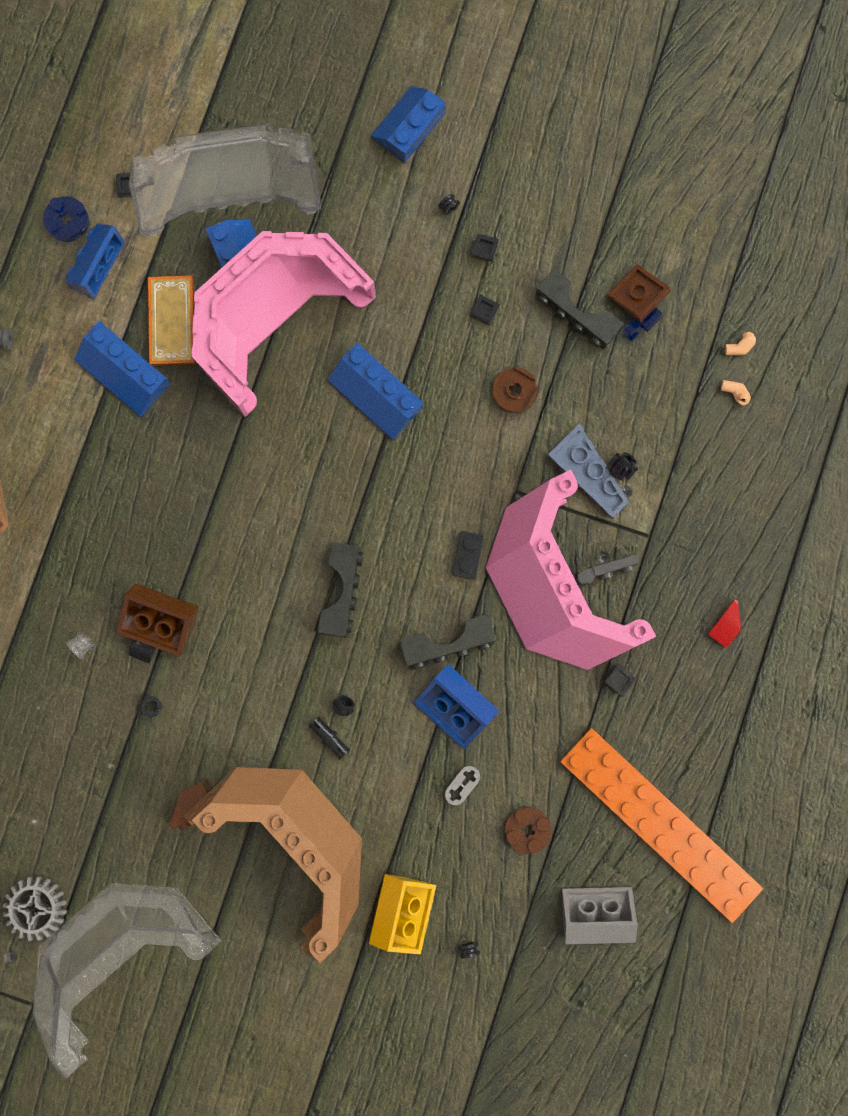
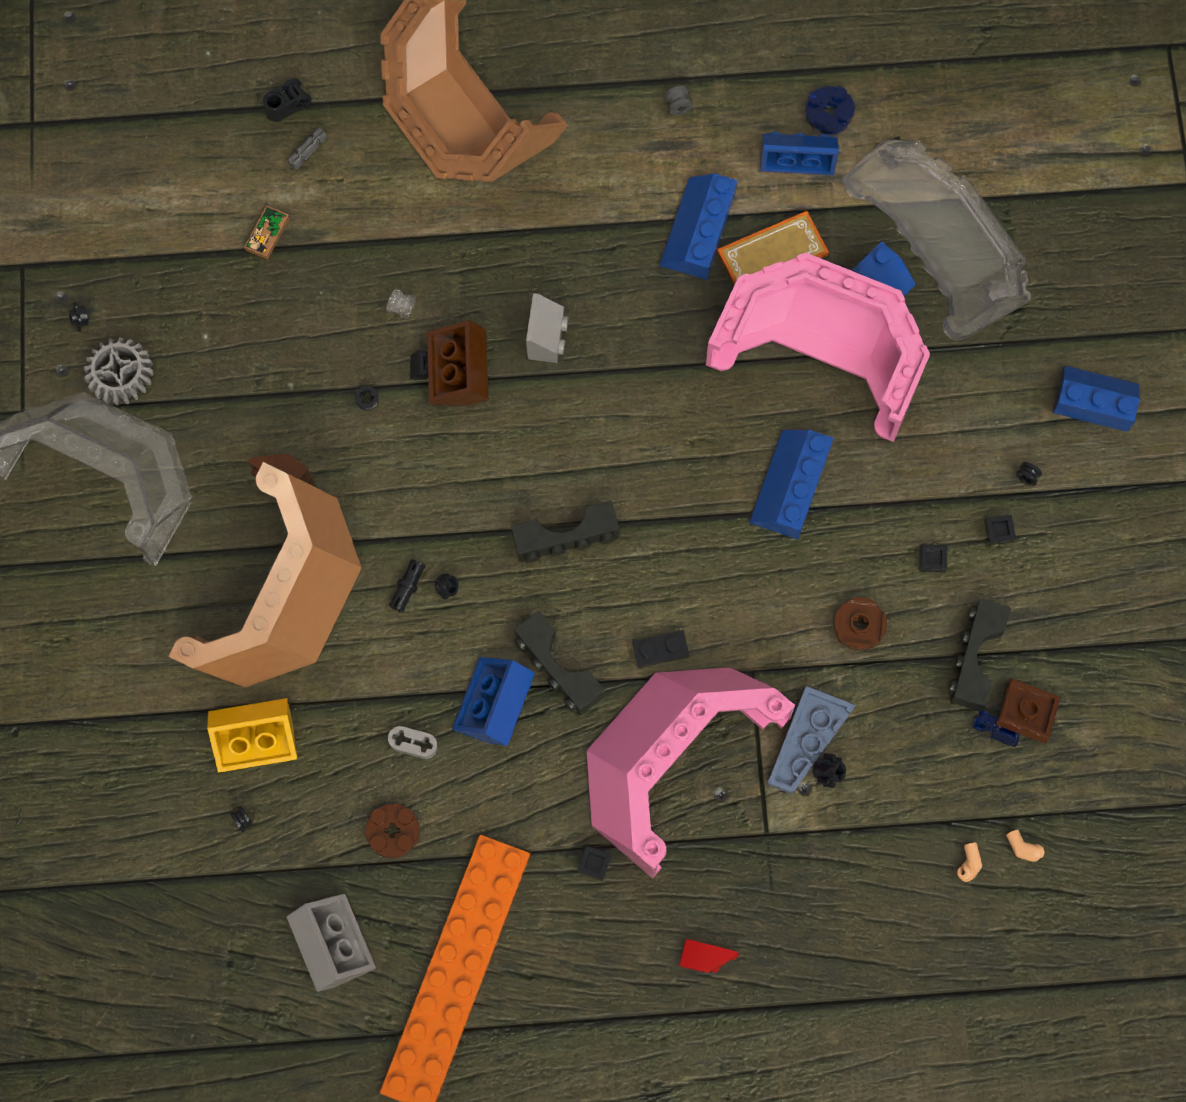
camera: 65 degrees right, 10 degrees down
dark grey hinge [576,554,640,586] -> none
none -> light grey slope [526,293,569,363]

